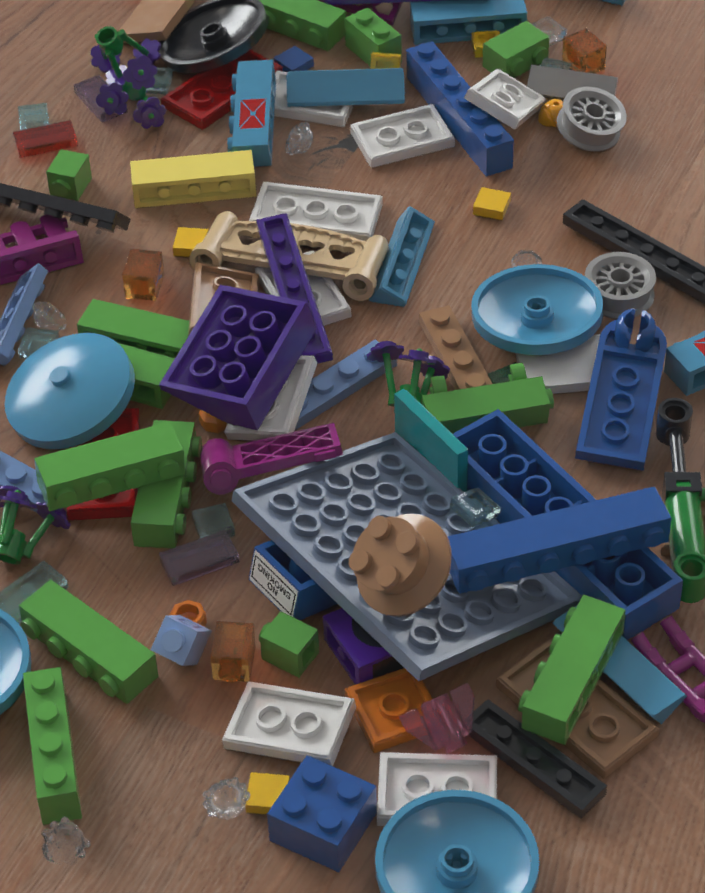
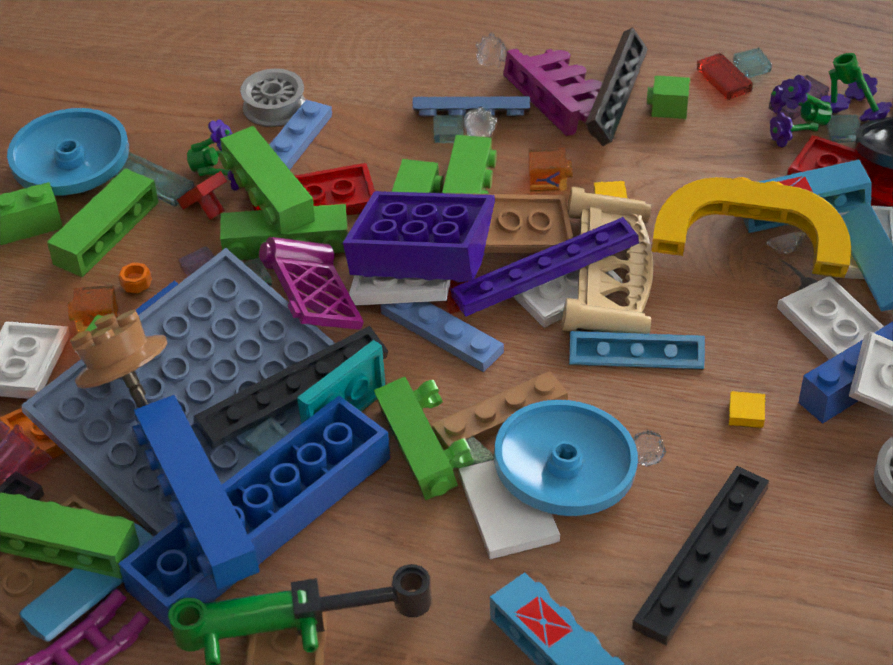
camera: 80 degrees right, 0 degrees up
dark azure dish [5,333,135,449] -> none
light yellow brick [130,150,257,208] -> none
light blue brick [150,615,212,666] -> none
white tile [249,182,383,241] -> none
plant [366,341,450,413] -> none
blue plate [575,308,667,471] -> none
light grey wheel [585,252,656,319] -> none
none -> red tile [177,171,227,220]
none -> black plate [194,326,388,449]
none -> yellow arch [651,177,851,278]

